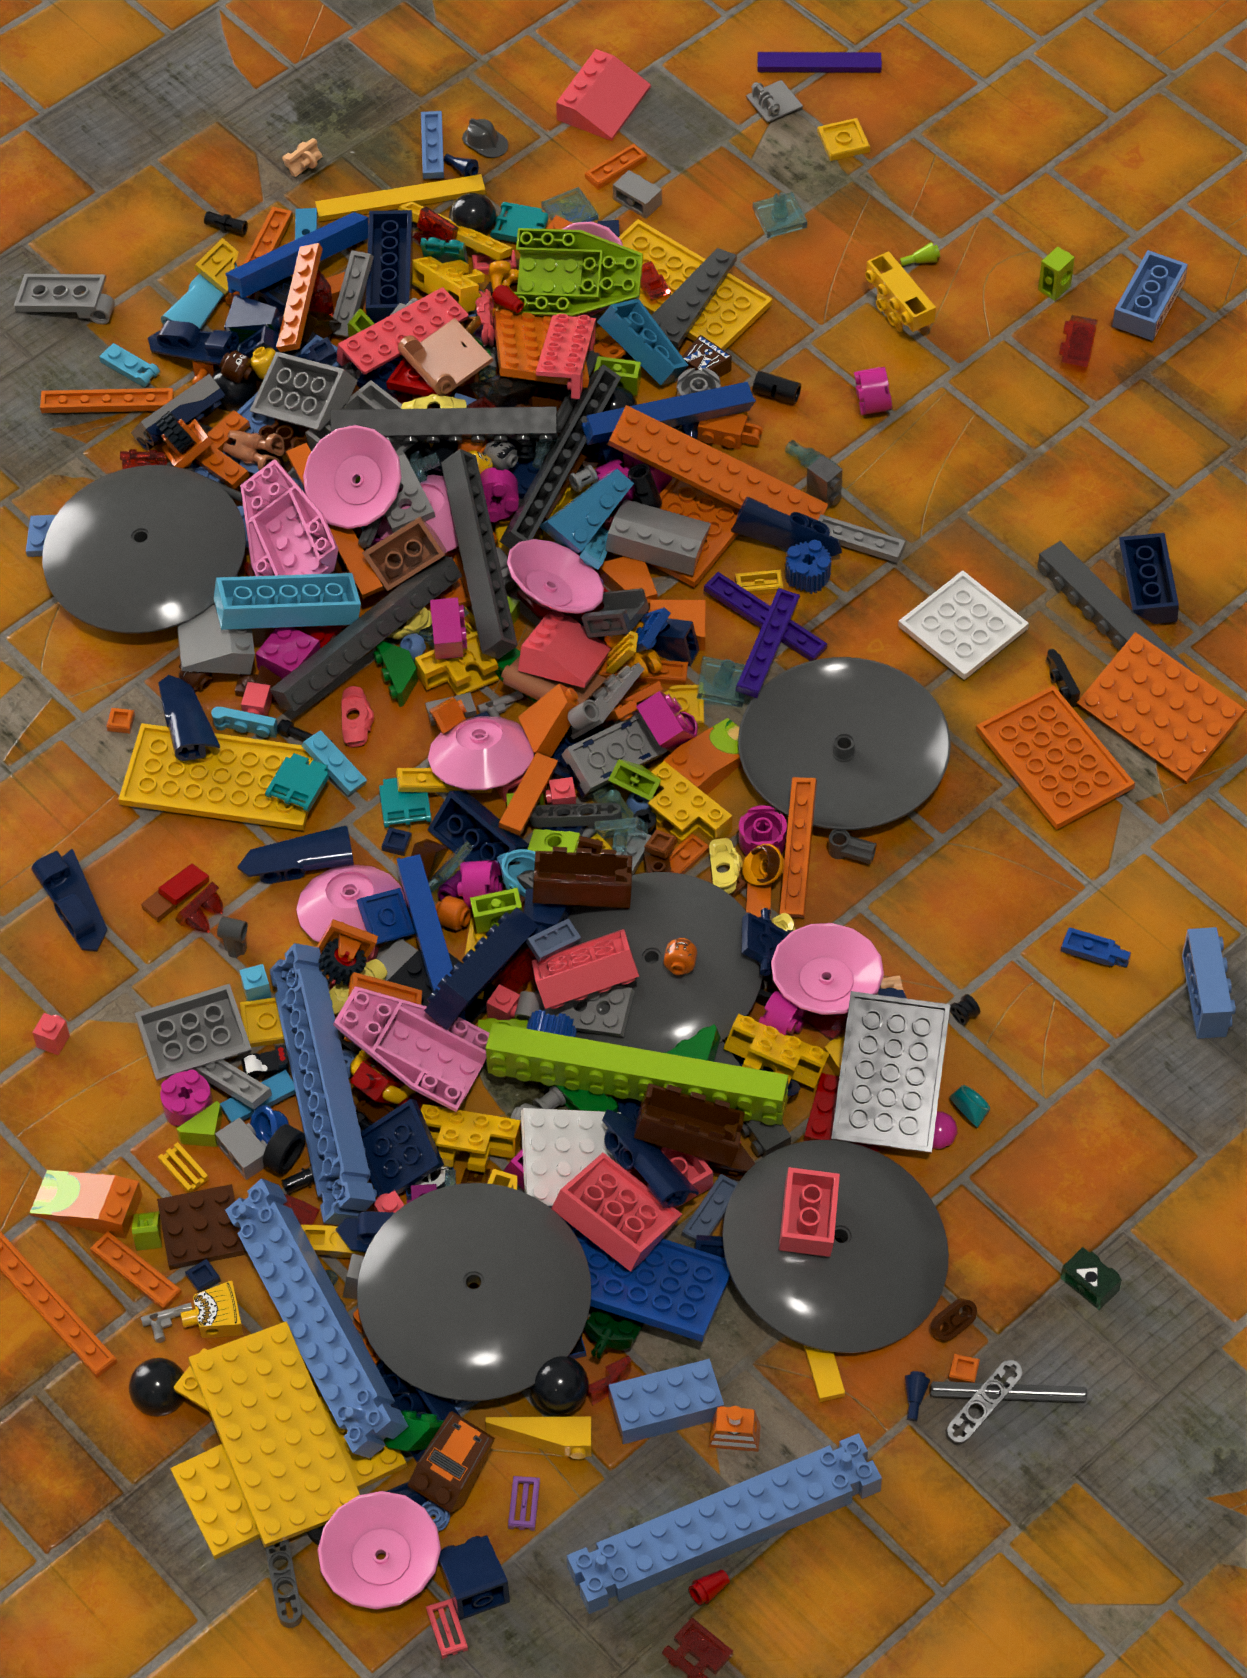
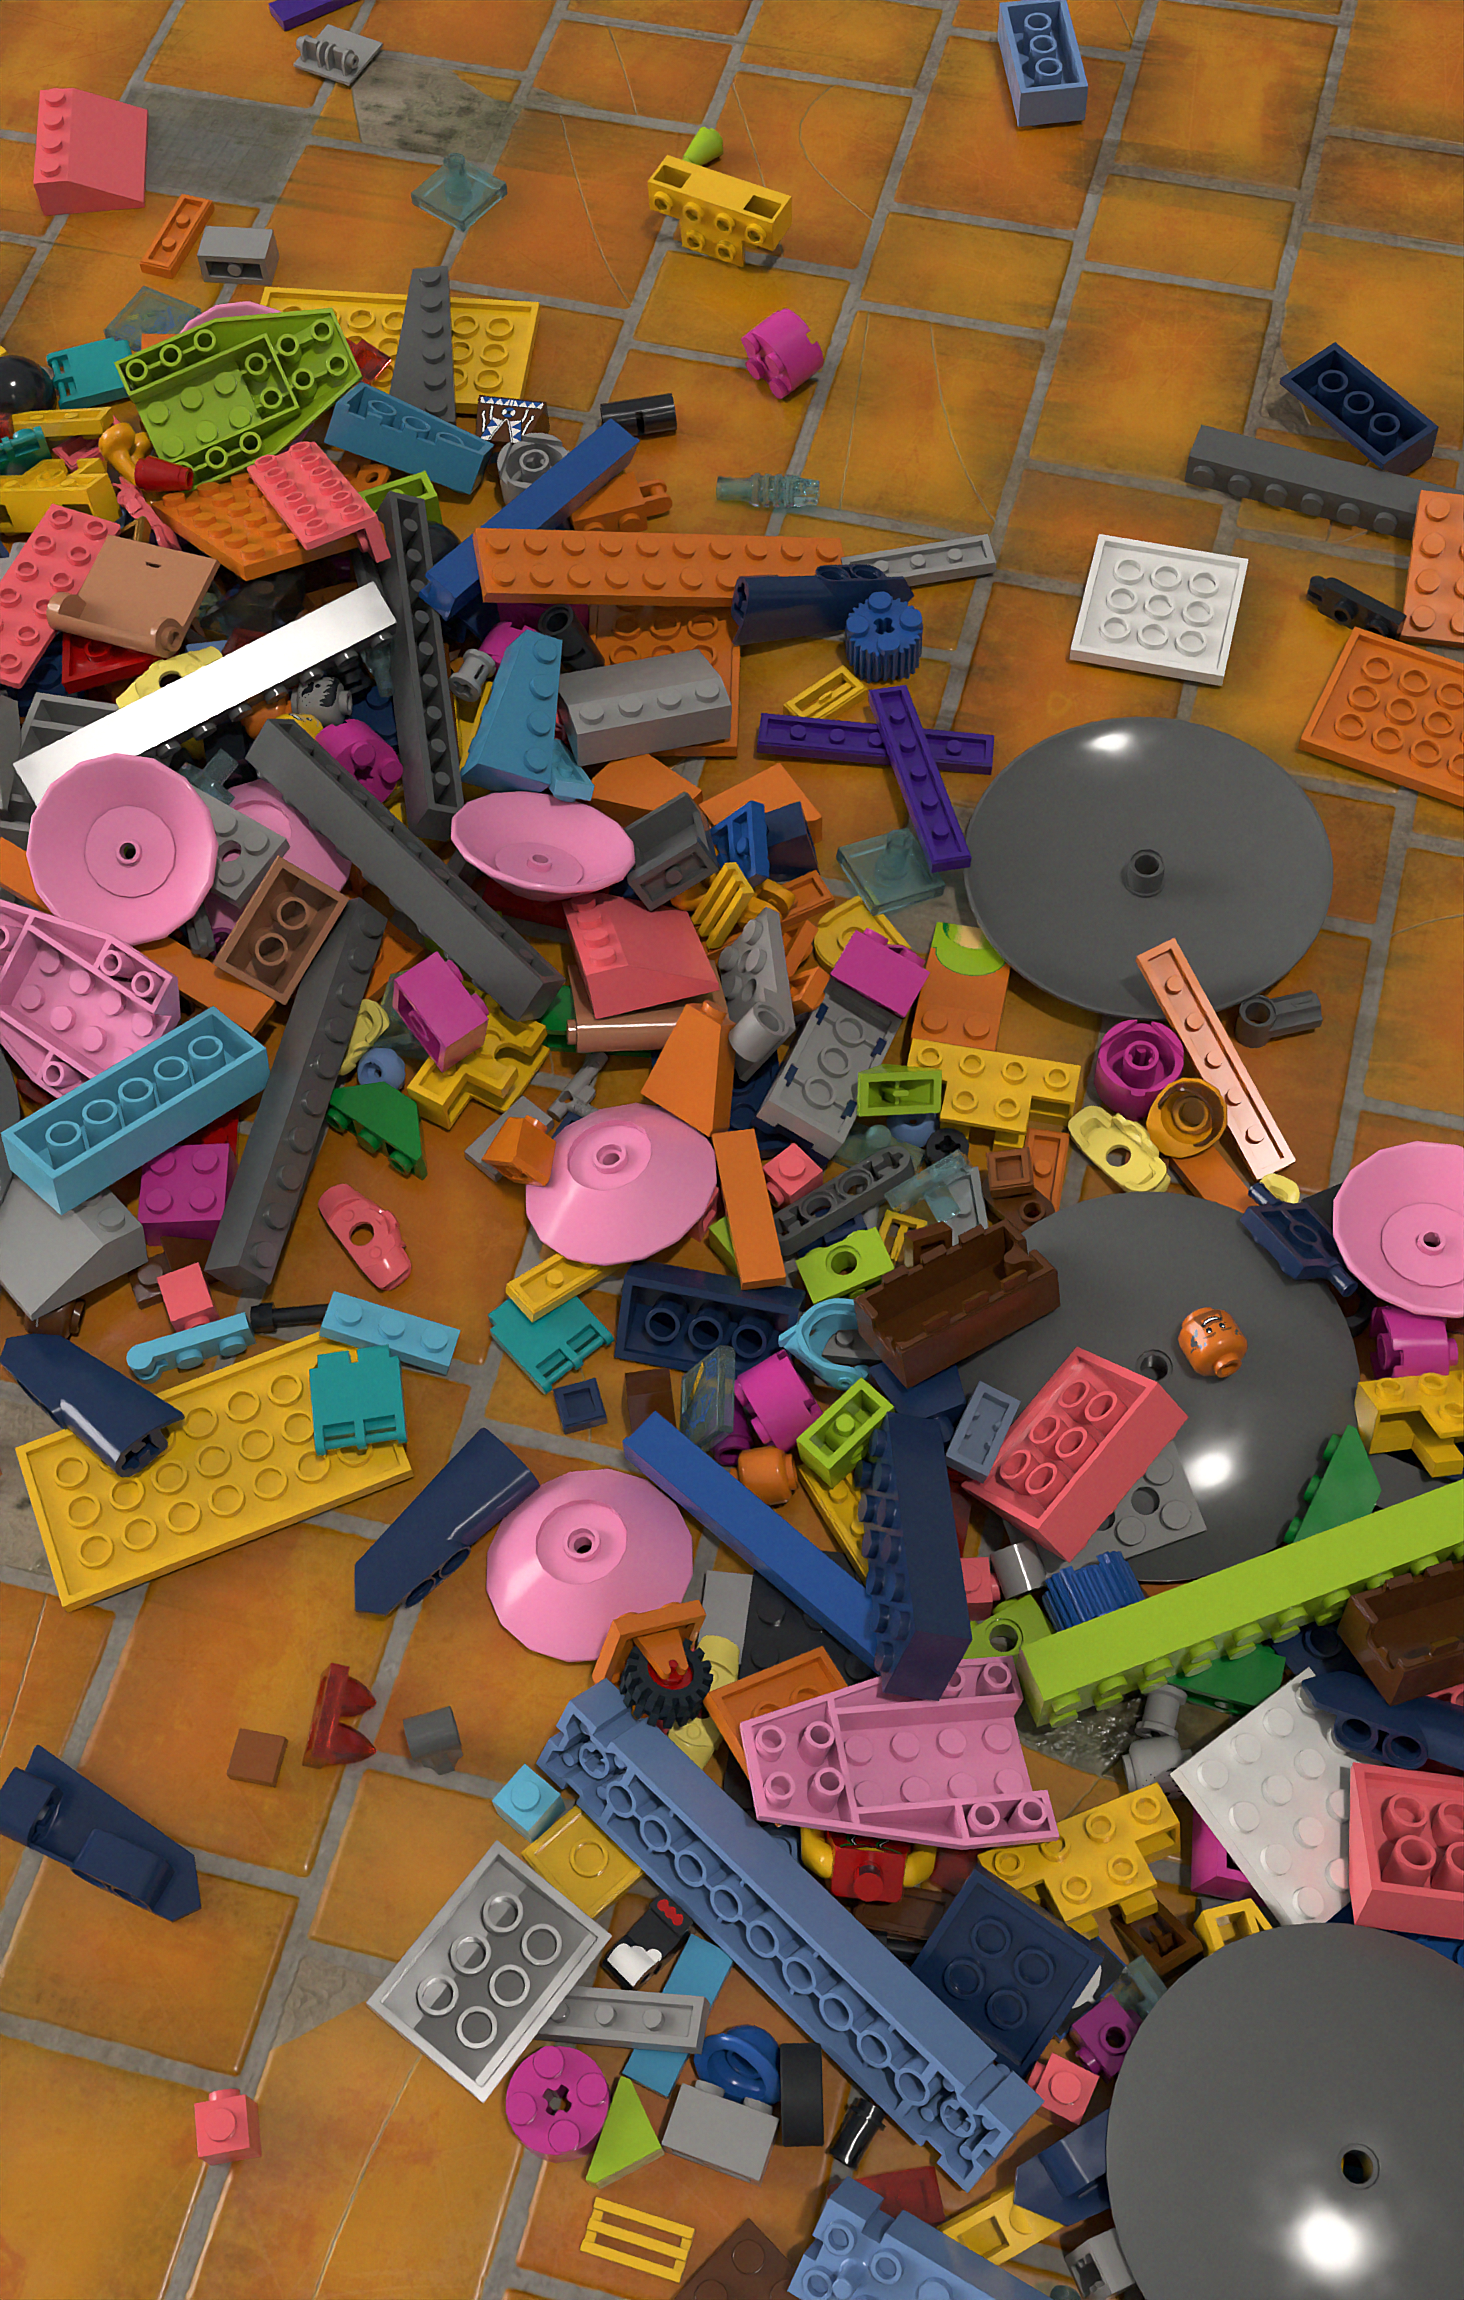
camera: 30 degrees left, 5 degrees up
red tile [158,863,209,906] -> none
blue tile [356,888,415,945] -> none
flat silver brick [806,455,843,510] -> none
yellow tile [817,118,870,161] -> none
lime brick [1038,246,1075,301] -> none
clear red brick [1059,315,1098,367] -> none

